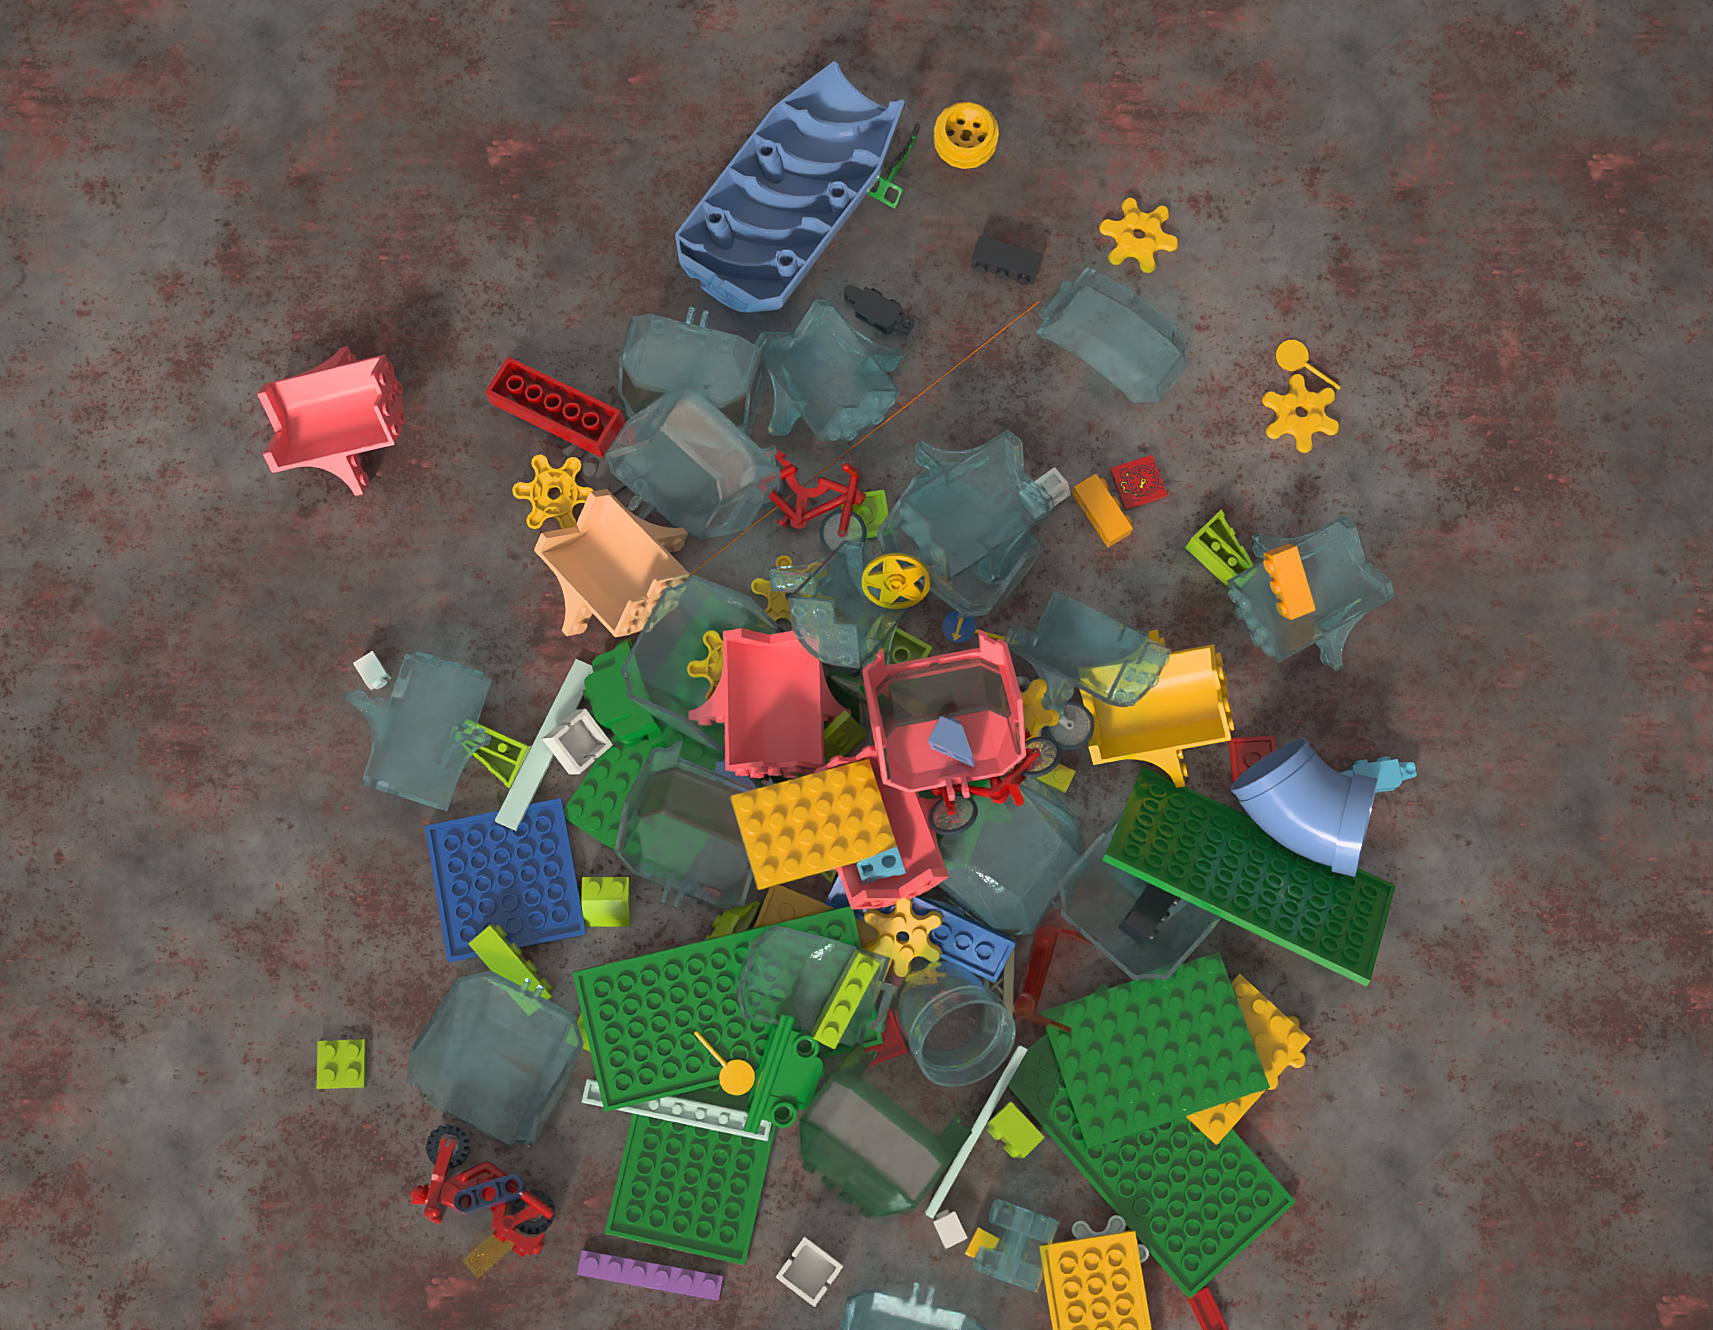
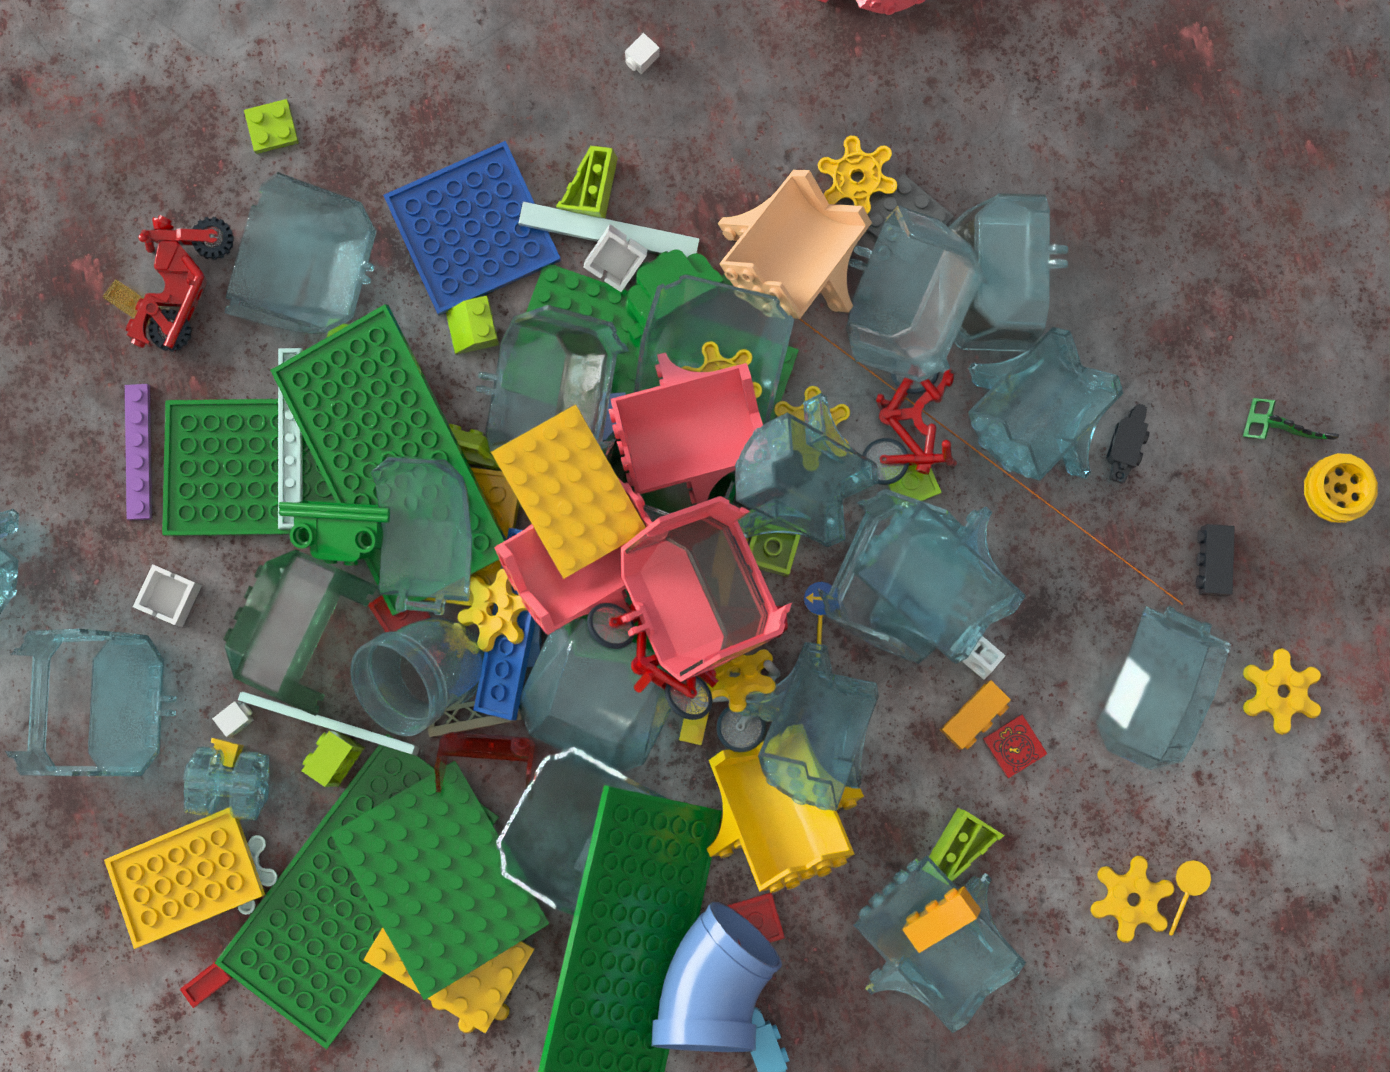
camera: 75 degrees right, 5 degrees up
clear light blue cylinder [343,651,492,811] -> none
dark blue beam [454,1174,526,1214] -> none
lime brick [468,923,553,1015] -> none
red brick [485,357,626,458] -> none
medium blue cylinder [675,61,905,312] -> none
yellow piece [694,1031,755,1095] -> none
lime brick [811,948,880,1049] -> none
lime plate [824,710,868,760] -> none
medium azure leg [857,847,906,884] -> none
yellow wheel [861,553,930,609] -> none
medium blue slope [928,716,976,767] -> none
black brick [1118,883,1181,945] -> none

